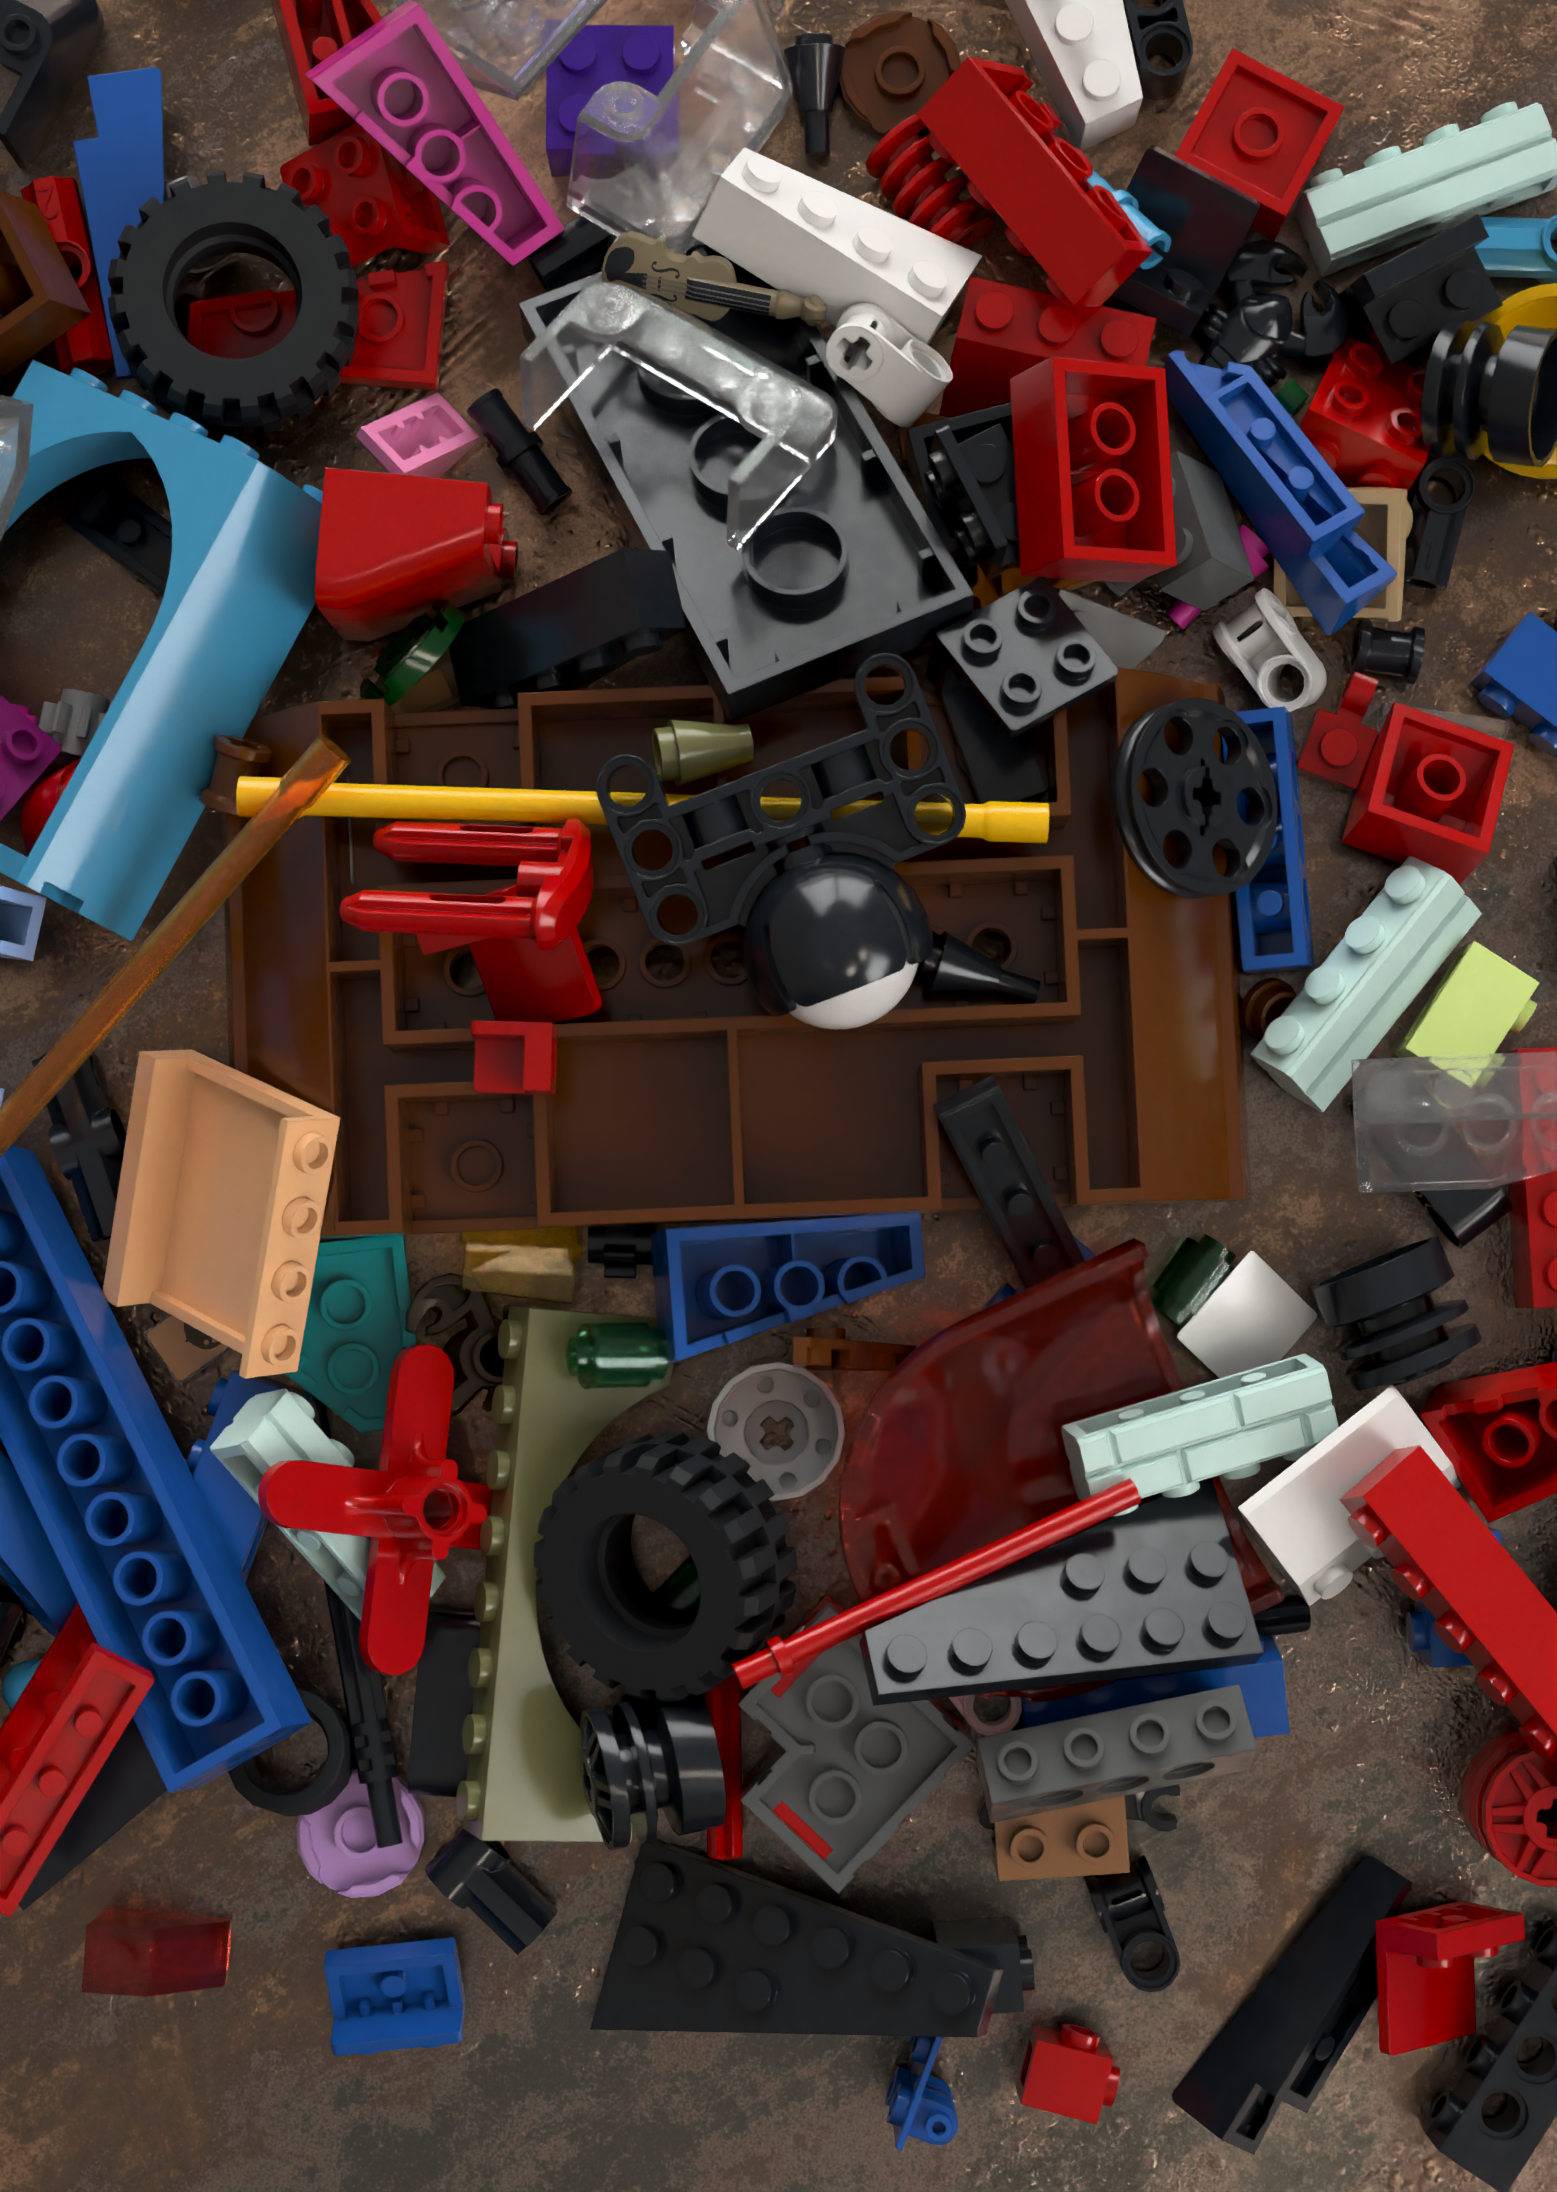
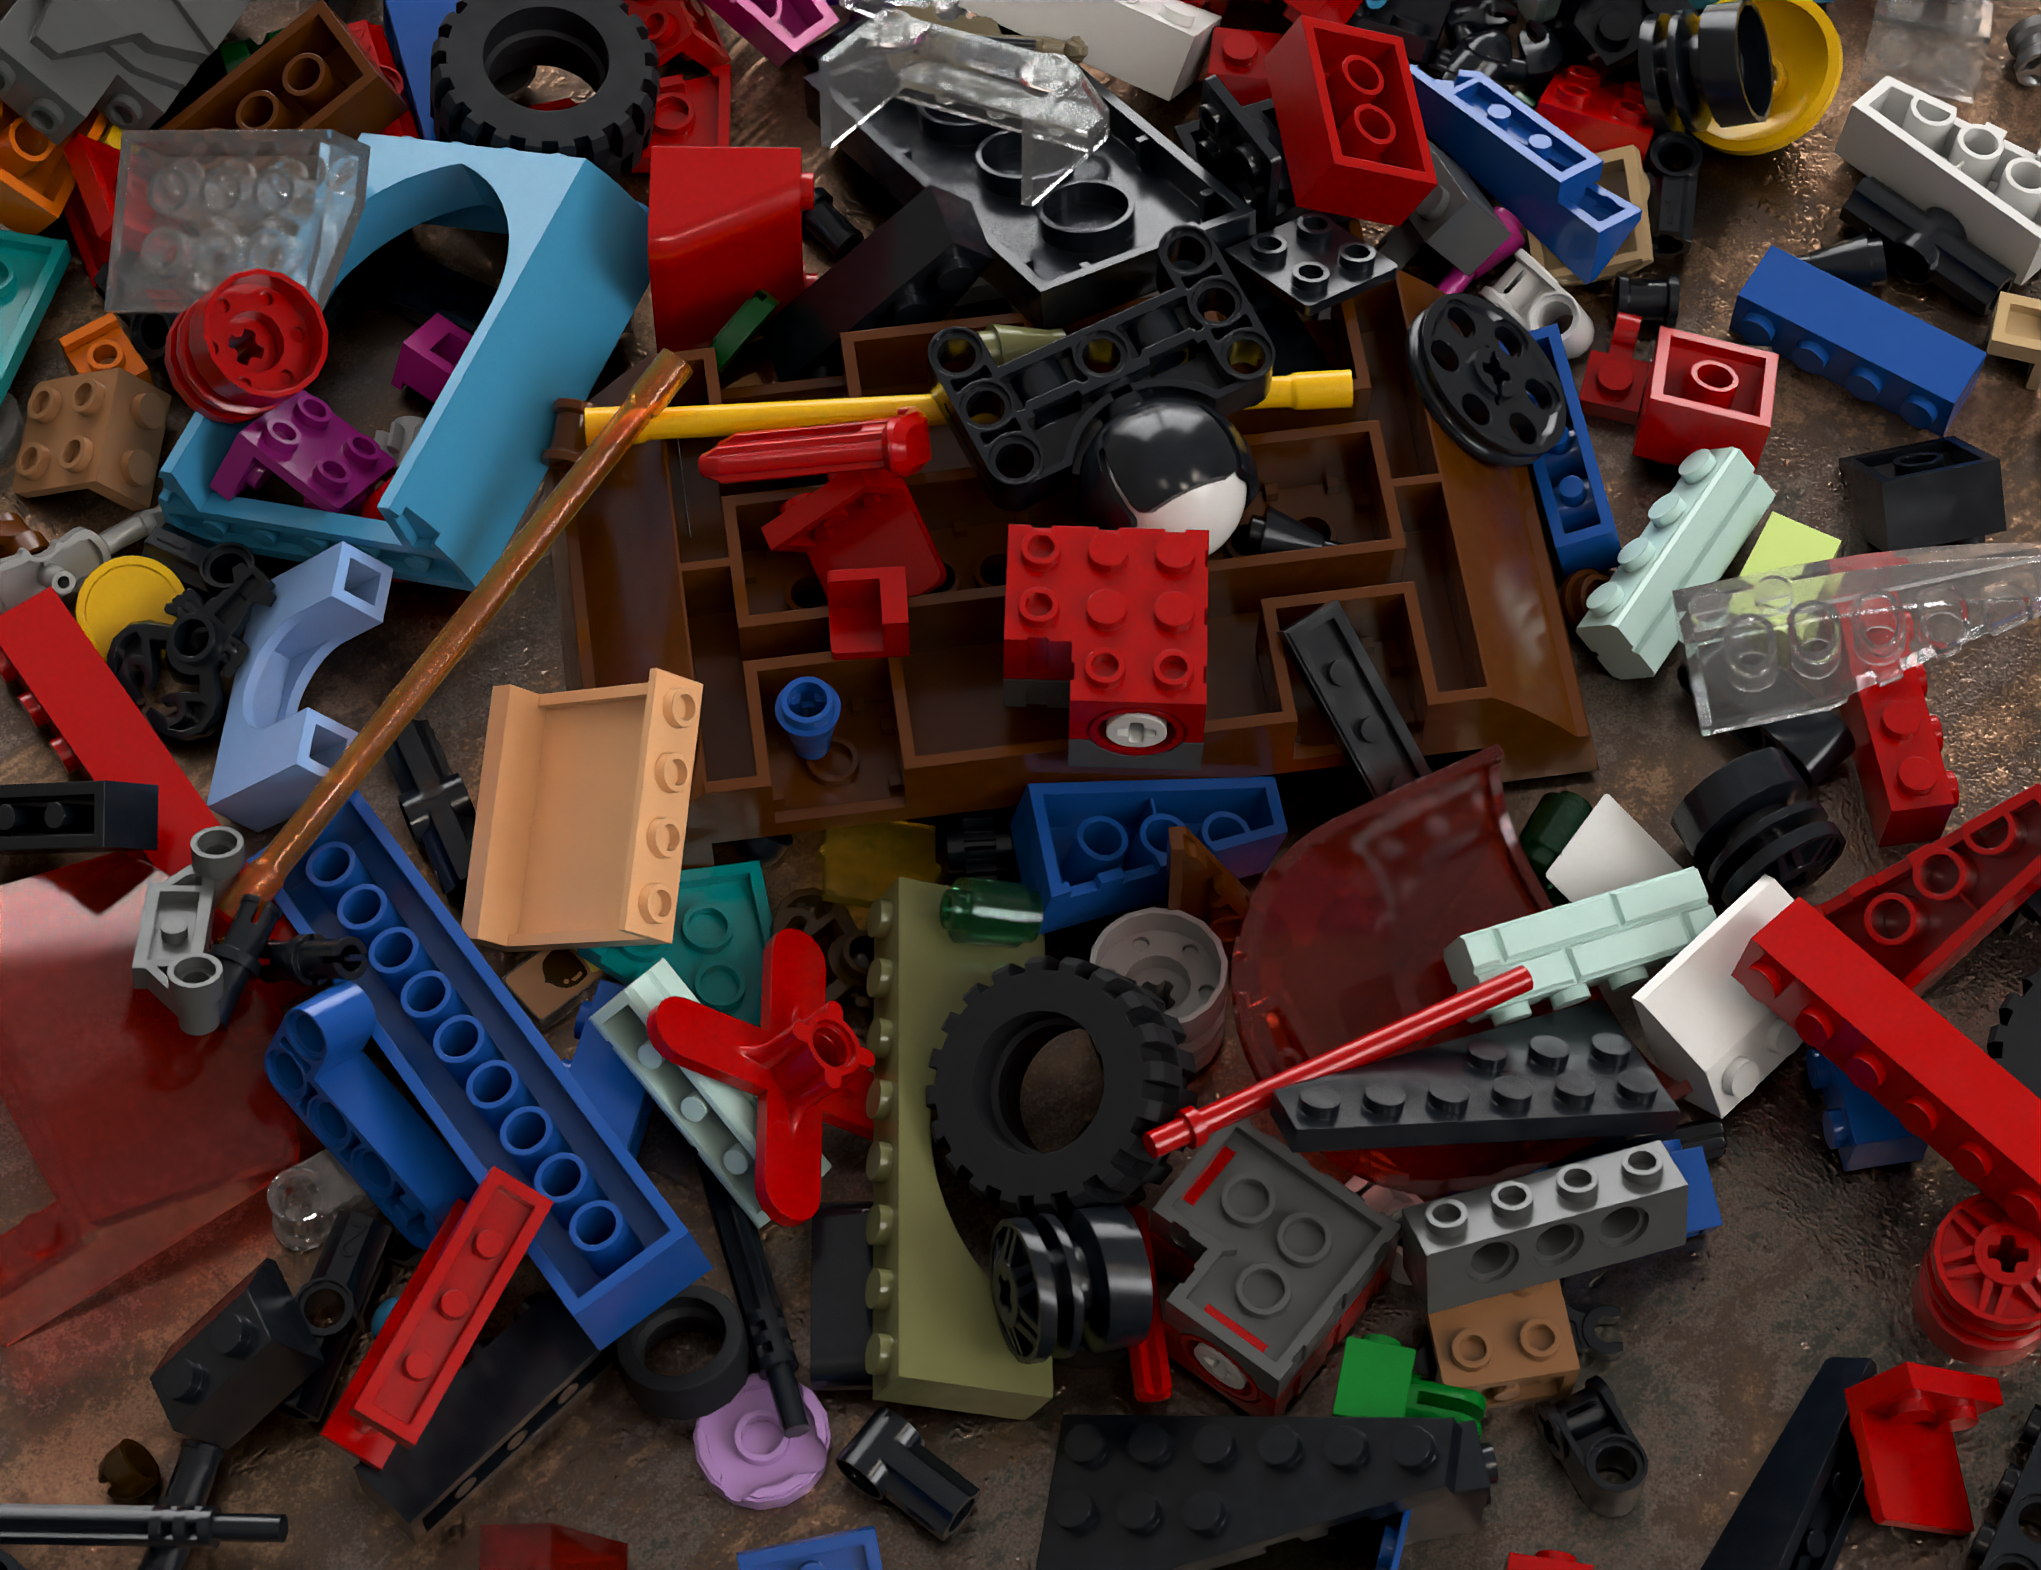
camera: 10 degrees left, 25 degrees down
white piece [826,302,953,428] -> none
none -> dark pink brick [391,312,473,403]
none -> blue cone [775,676,841,760]
none -> red piece [1004,524,1209,770]
none -> green brick [1331,1334,1487,1441]

